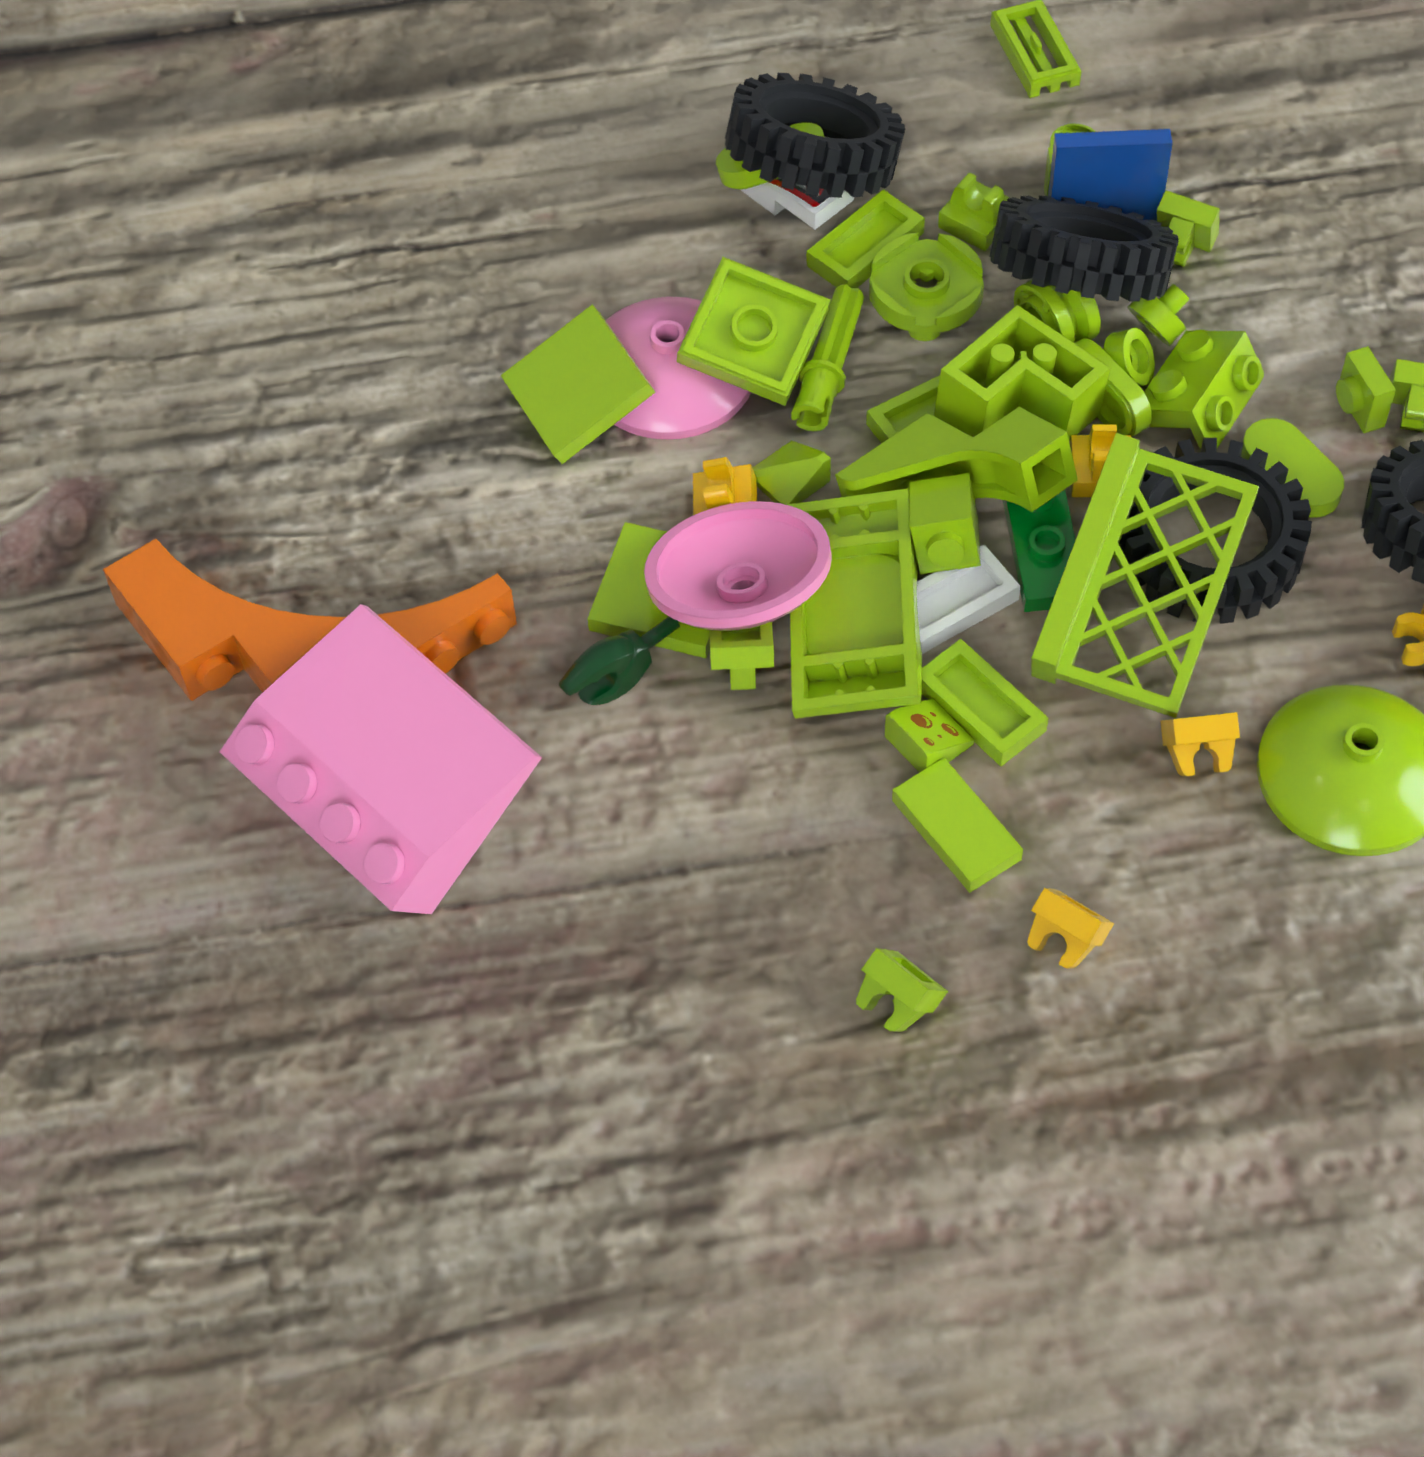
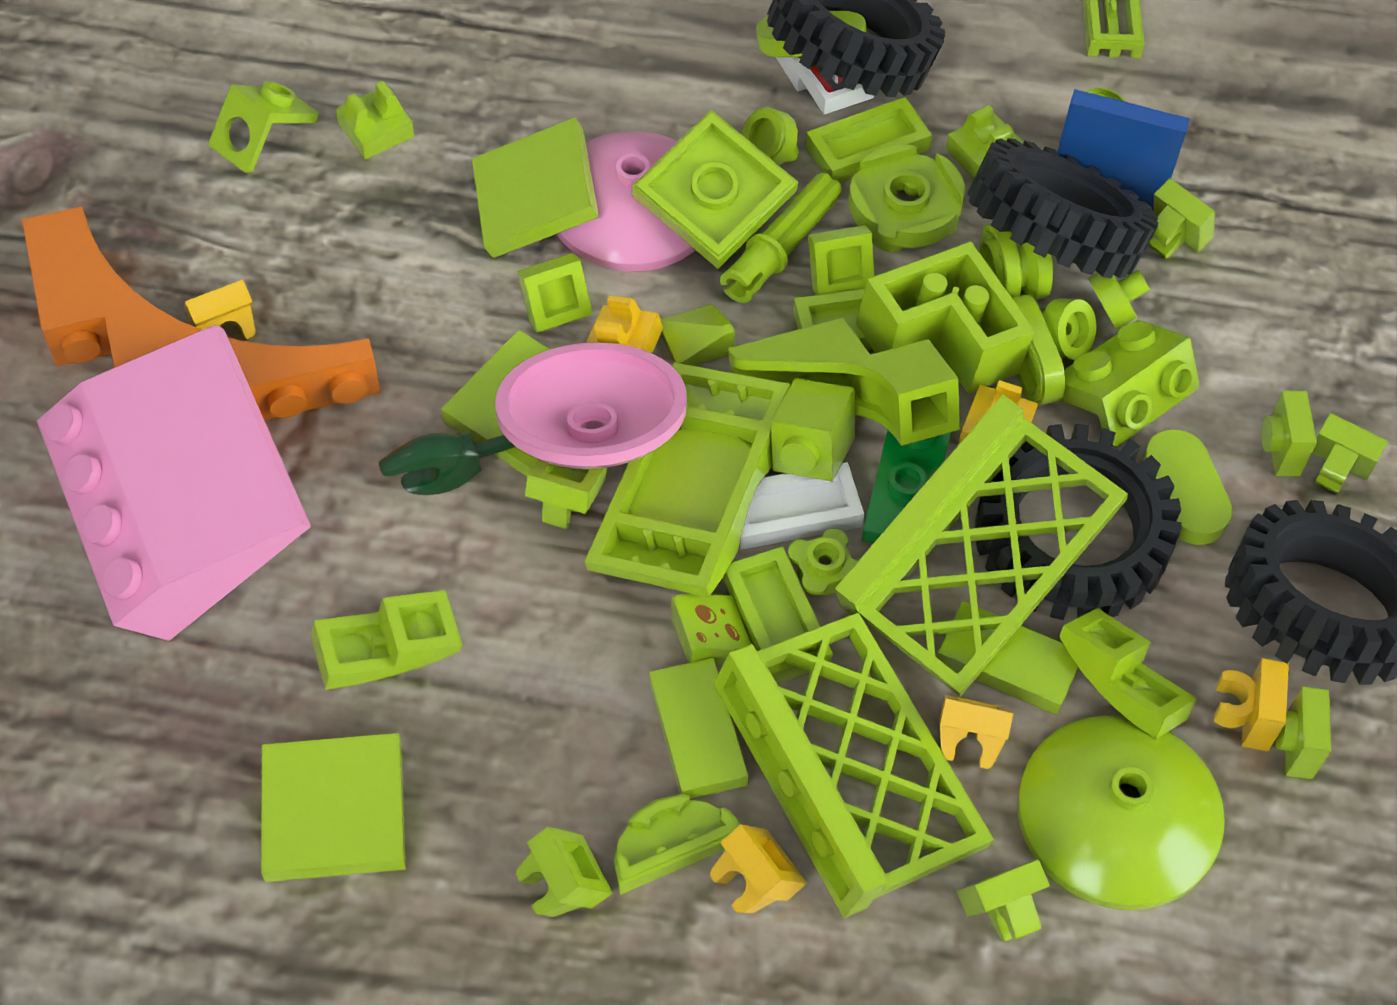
camera: 15 degrees right, 0 degrees up
none -> yellow tile [183,279,256,341]
none -> lime bracket [208,81,319,173]
none -> lime tile [261,733,406,882]
none -> lime slope [310,590,463,690]
none -> lime tile [335,81,415,160]
none -> lime tile [517,253,593,333]
none -> lime tile [614,794,741,895]
none -> lime fence [714,612,994,919]
none -> lime tile [741,107,799,165]
none -> lime plate [788,529,858,595]
none -> lime tile [808,225,875,295]
none -> lime tile [936,601,1078,716]
none -> lime tile [956,859,1050,942]
none -> lime slope [1059,608,1197,740]

